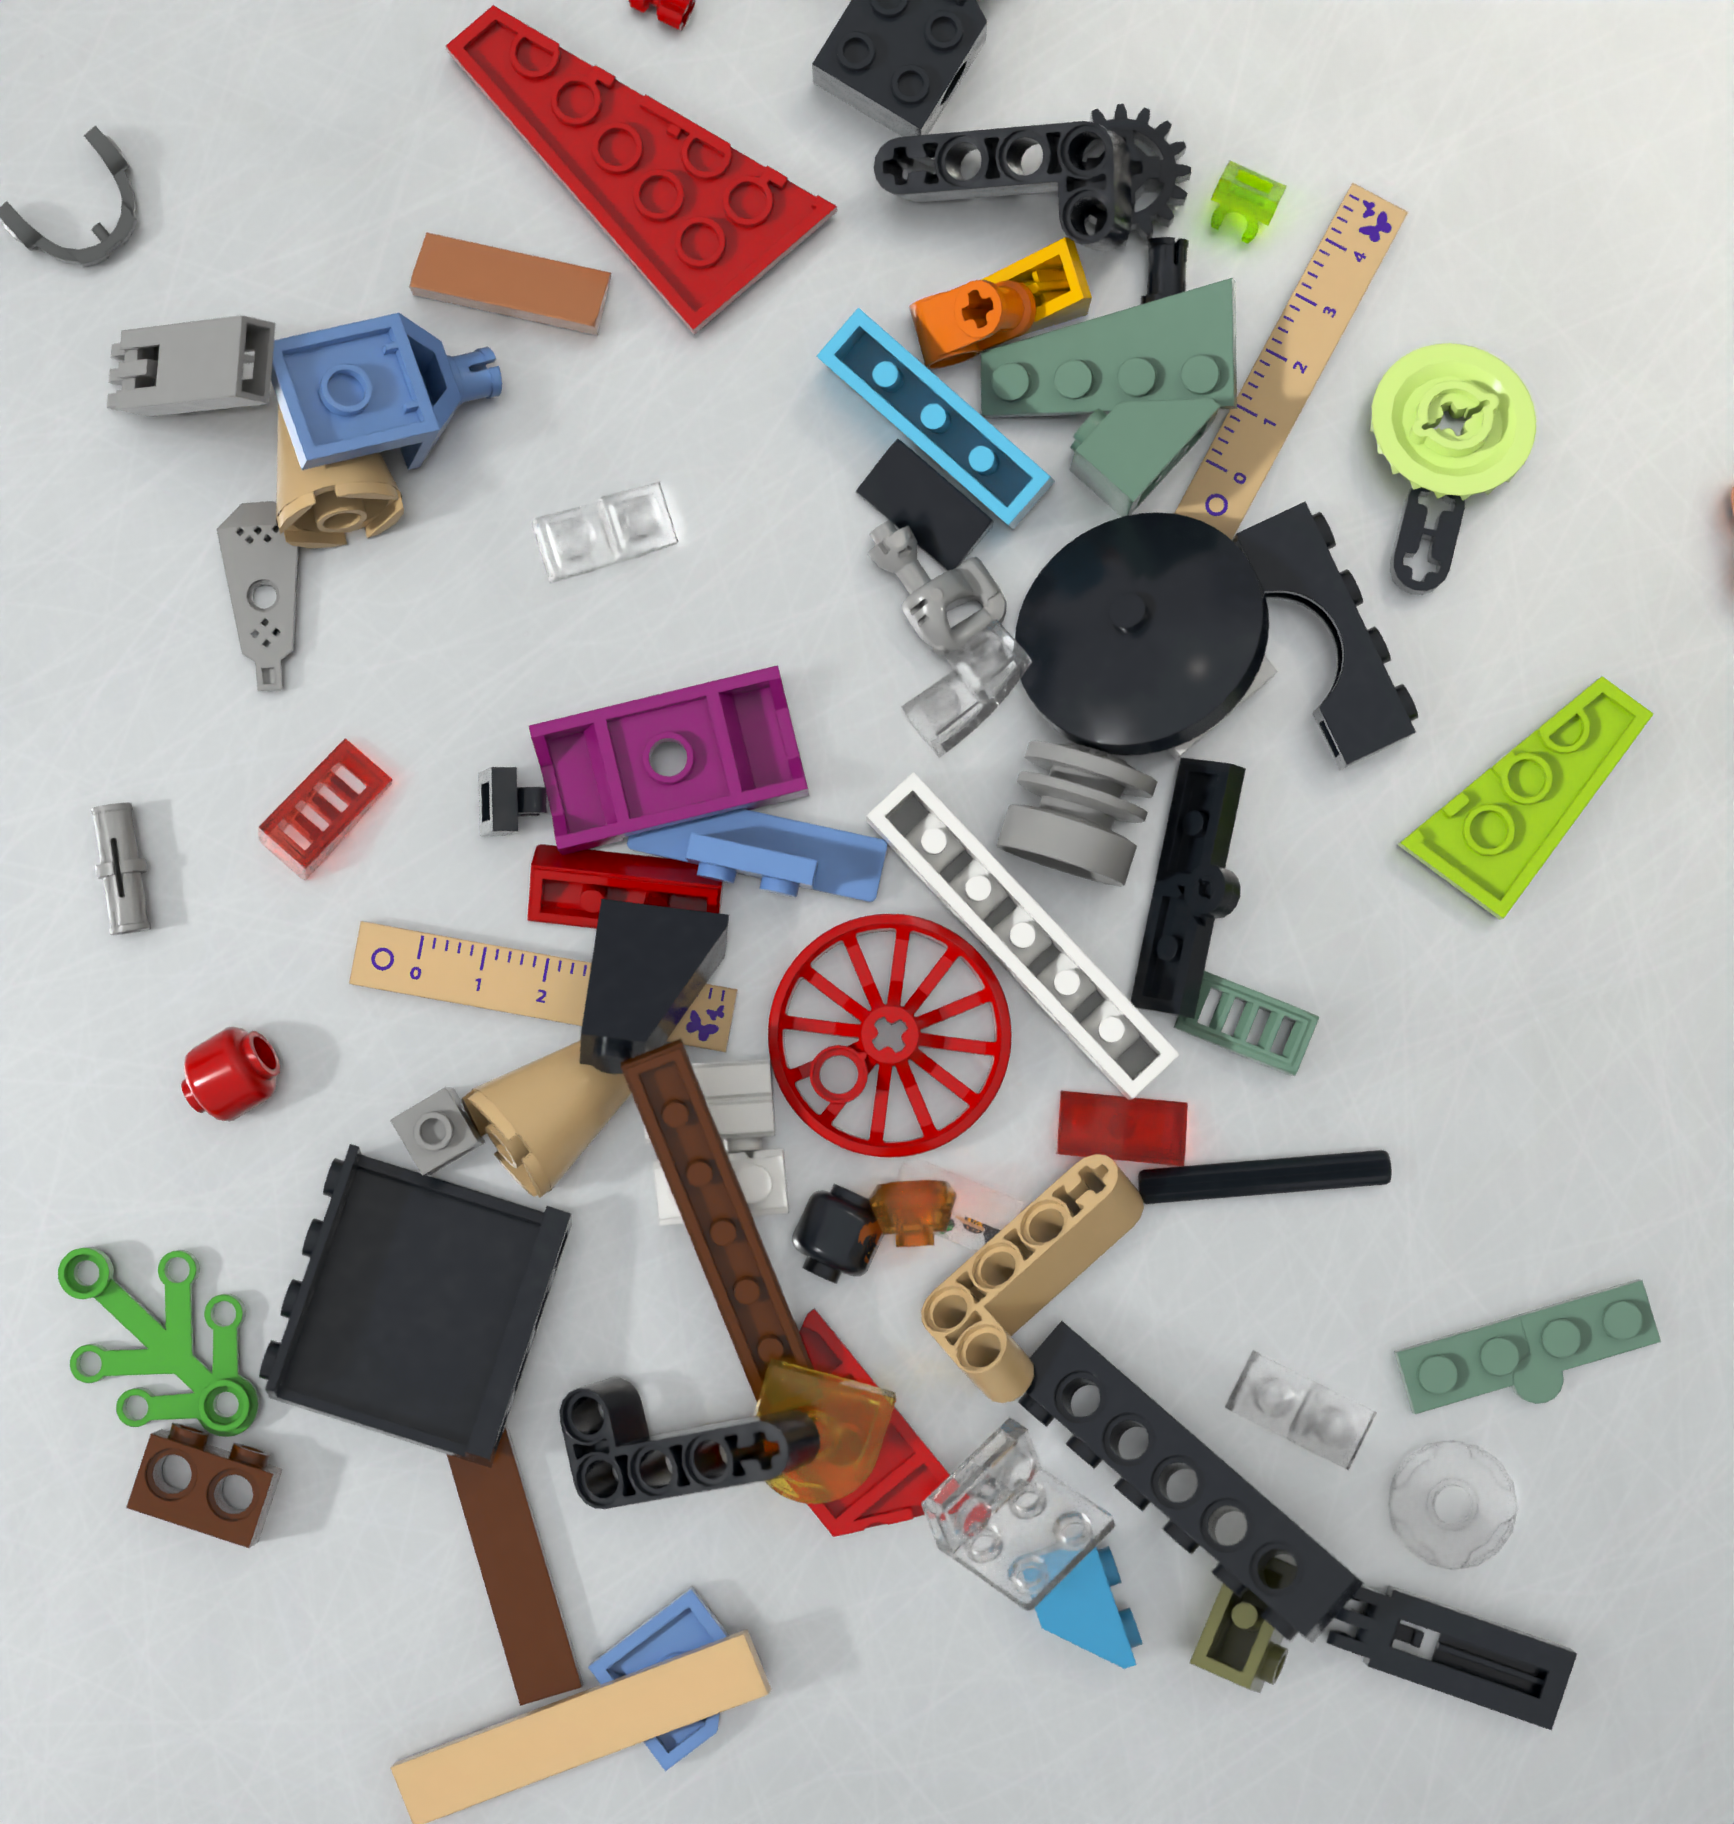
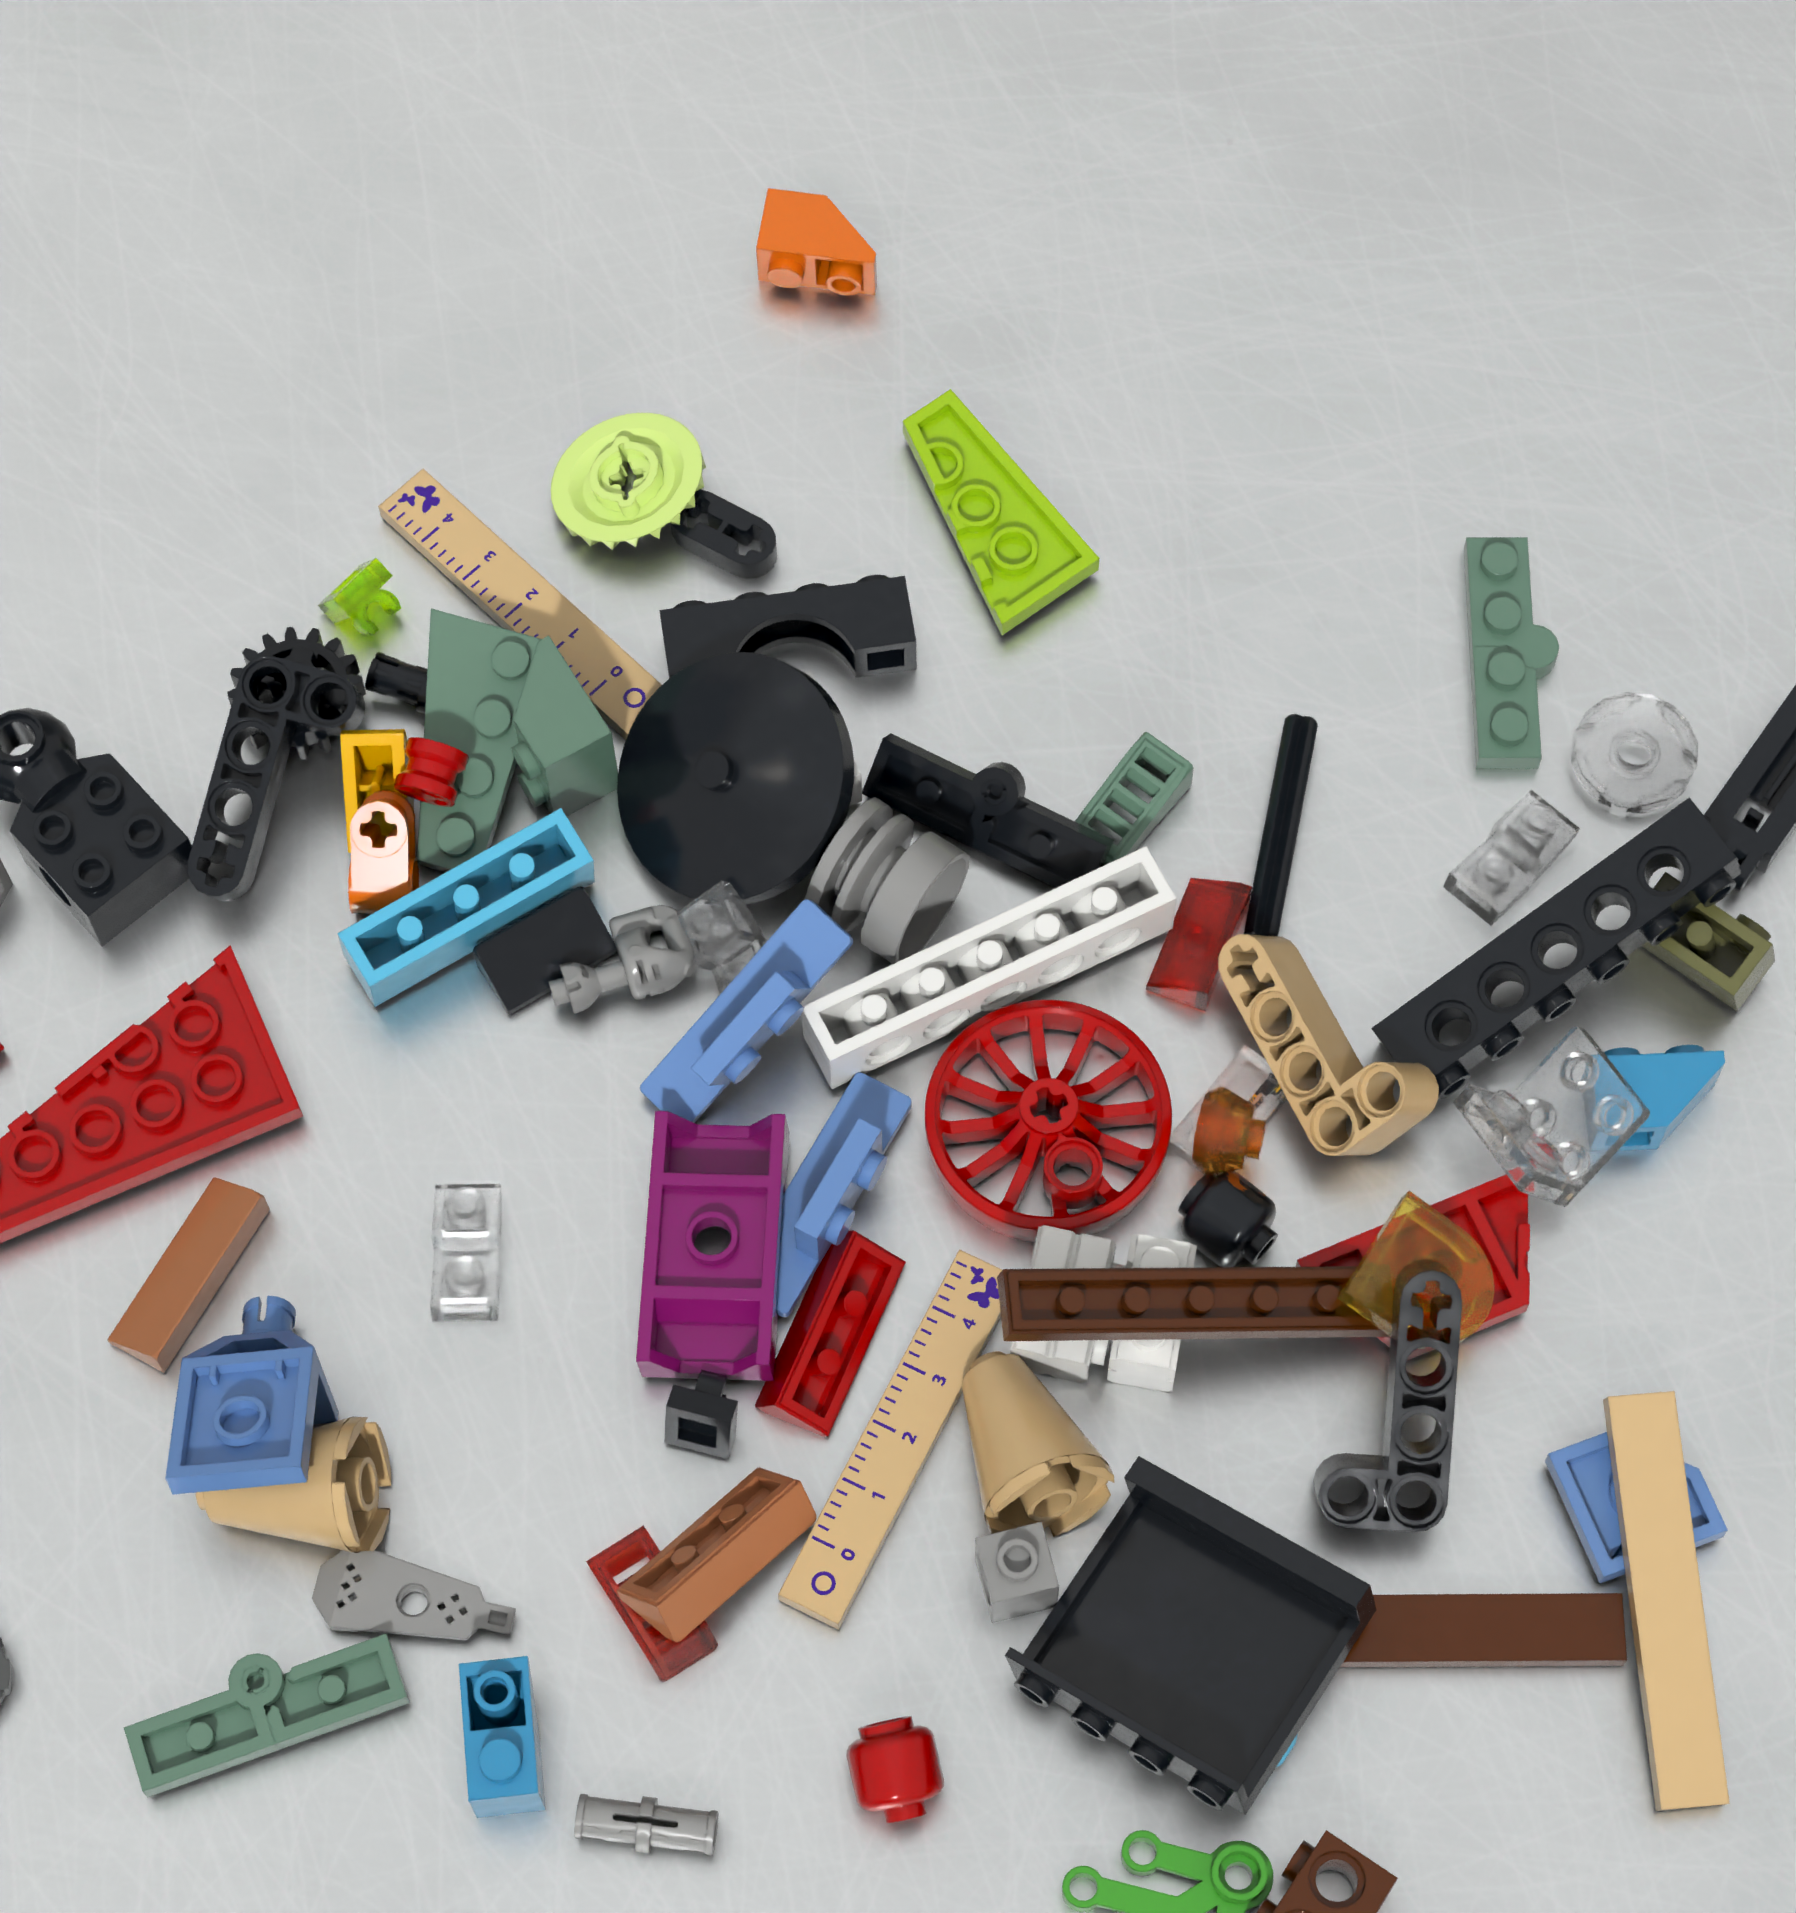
camera: 75 degrees left, 20 degrees down
light grey hinge [107,315,275,416] -> none
black slope [580,899,729,1074] -> none
none -> sand green hinge [124,1634,410,1798]
none -> red wheel [393,737,469,807]
none -> dark azure slope [459,1656,546,1818]
none -> nougat slope [616,1467,817,1642]
none -> medium blue bracket [640,899,853,1123]

